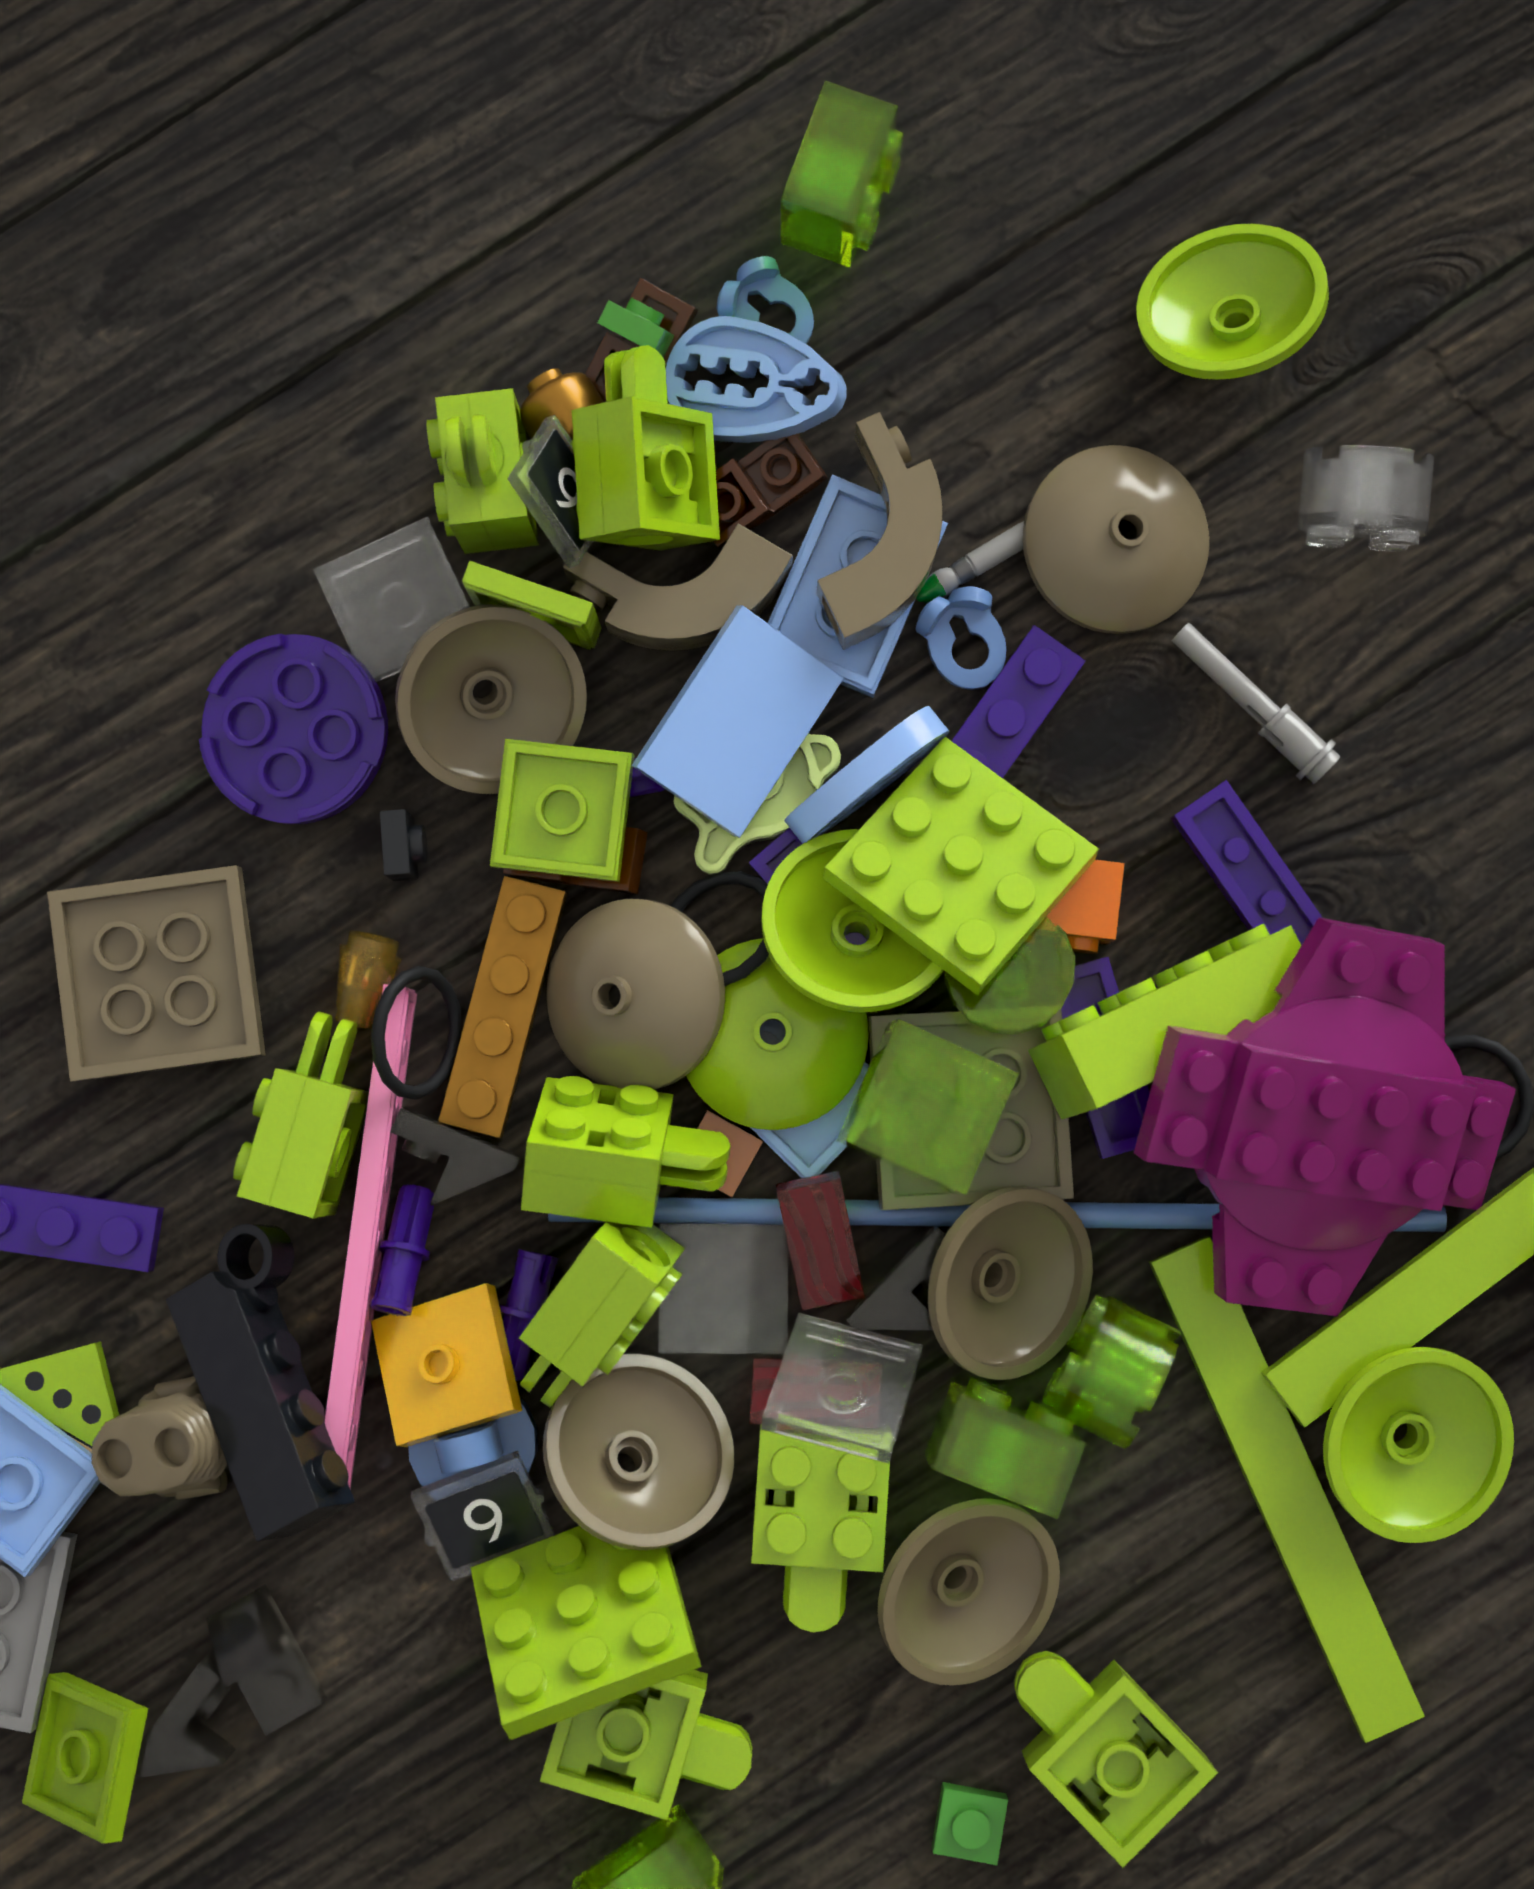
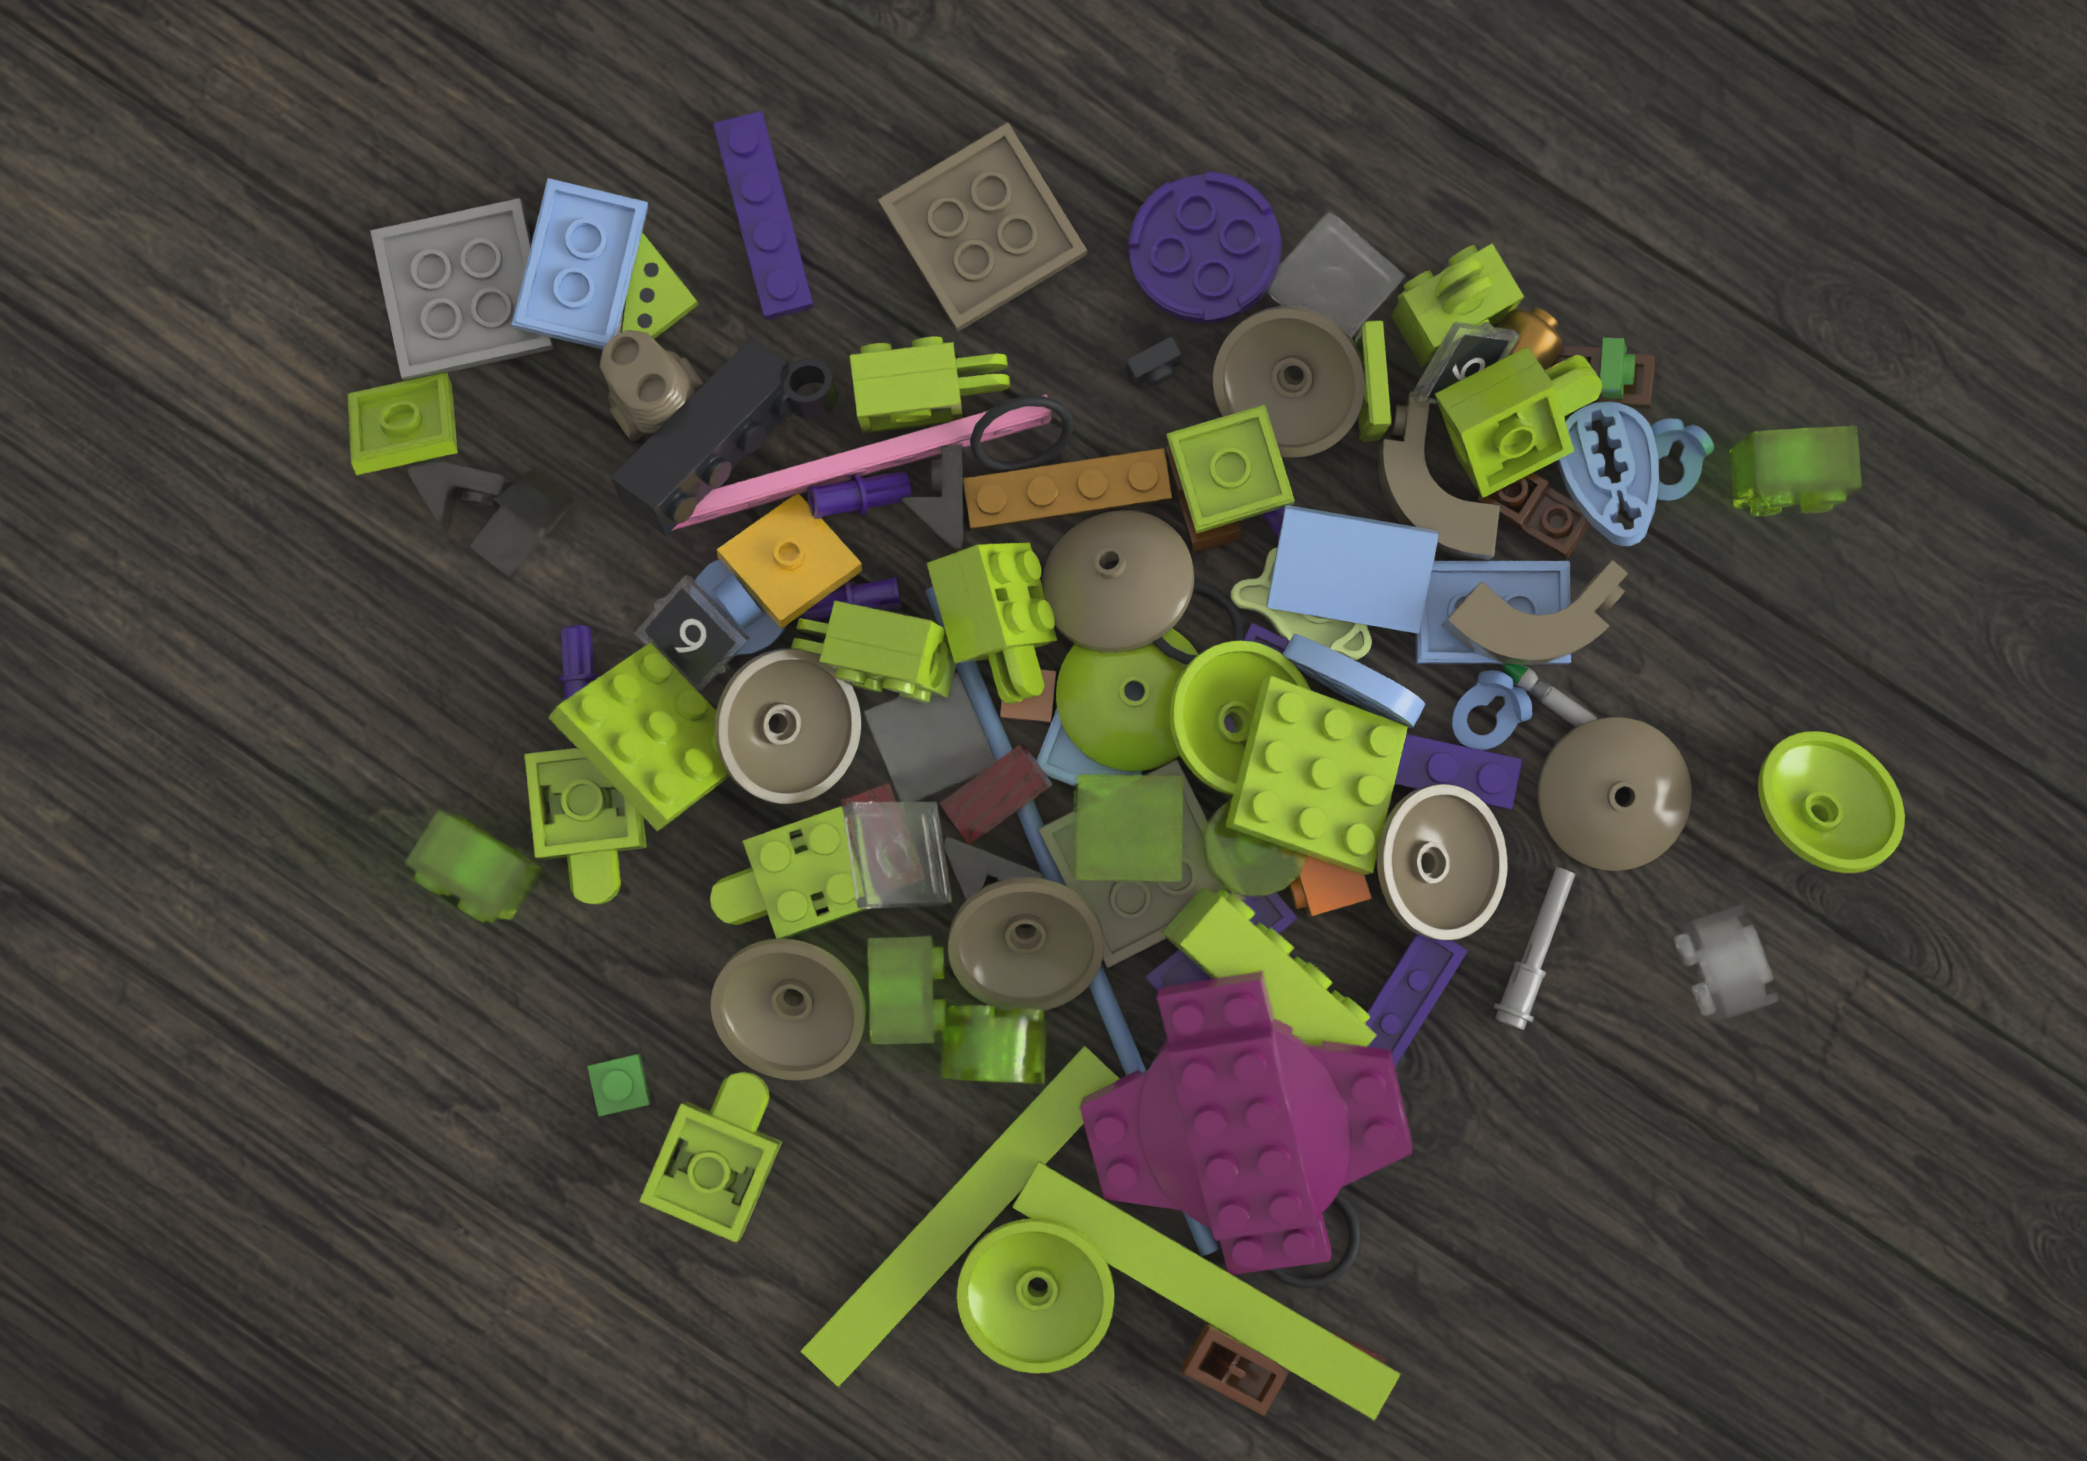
camera: 60 degrees right, 0 degrees up
clear yellow cone [335,930,402,1028] -> none
none -> dark purple axle [558,625,599,701]
none -> dark tan dish [1377,784,1508,940]

